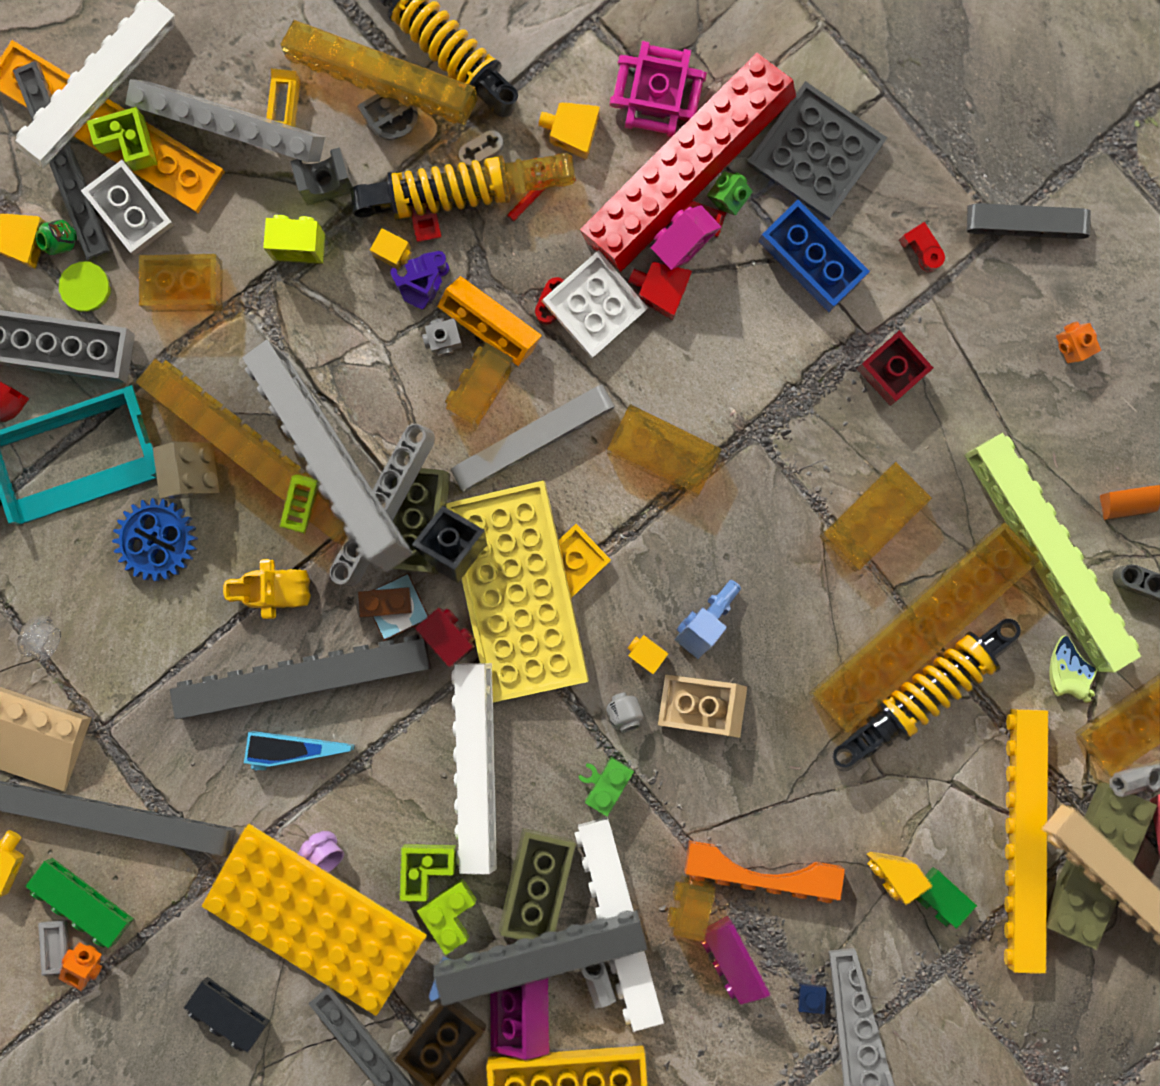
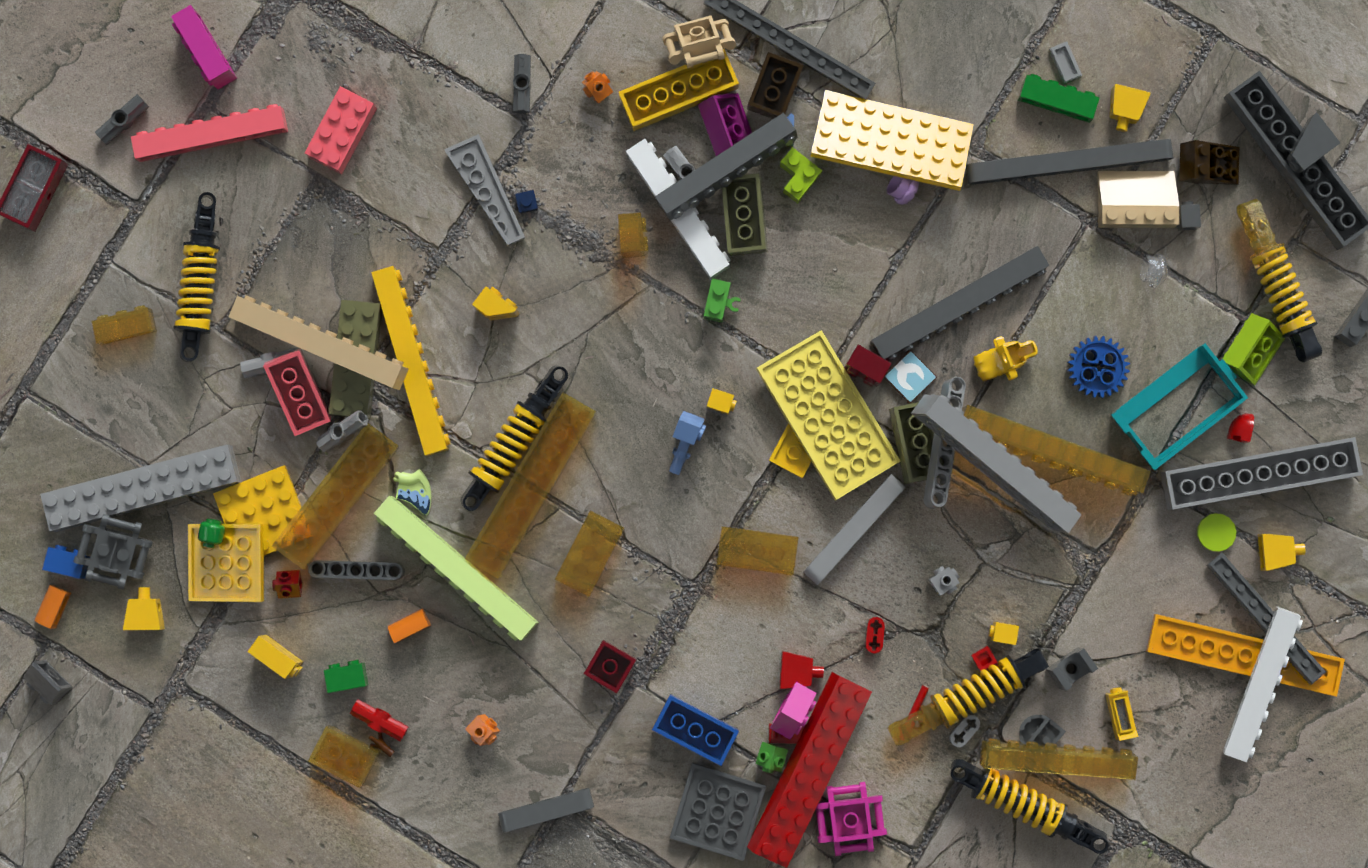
camera: 165 degrees right, 0 degrees up
green head [36,220,77,255] -> none
orange brick [59,942,102,991] -> none
white brick [81,160,175,256] -> none
lime brick [87,107,157,171] -> none
light grey brick [125,79,325,162] -> none
clear yellow brick [139,254,223,312] -> none
dark tan brick [153,442,220,499] -> none
black brick [184,977,270,1053] -> none
slope [244,731,354,770] -> none
neon yellow brick [263,215,325,264] -> none
lime slope [280,474,320,534] -> none
reddish brown plate [358,587,412,617] -> none
dark purple piece [391,251,450,309] -> none
lime brick [400,844,456,901] -> none
black slope [412,505,487,583] -> none
light orange brick [437,276,542,366] -> none
clear yellow brick [445,342,515,431] -> none
white brick [451,663,497,874] -> none
yellow torso [538,102,600,160] -> none
white plate [542,250,648,358] -> none
light grey head [606,692,644,733] -> none
tan slope [658,675,747,738] -> none
orange arch [684,840,845,903] -> none
magenta slope [700,916,771,1005] -> none
red leg [899,221,945,272] -> none
green brick [915,867,977,929] -> none

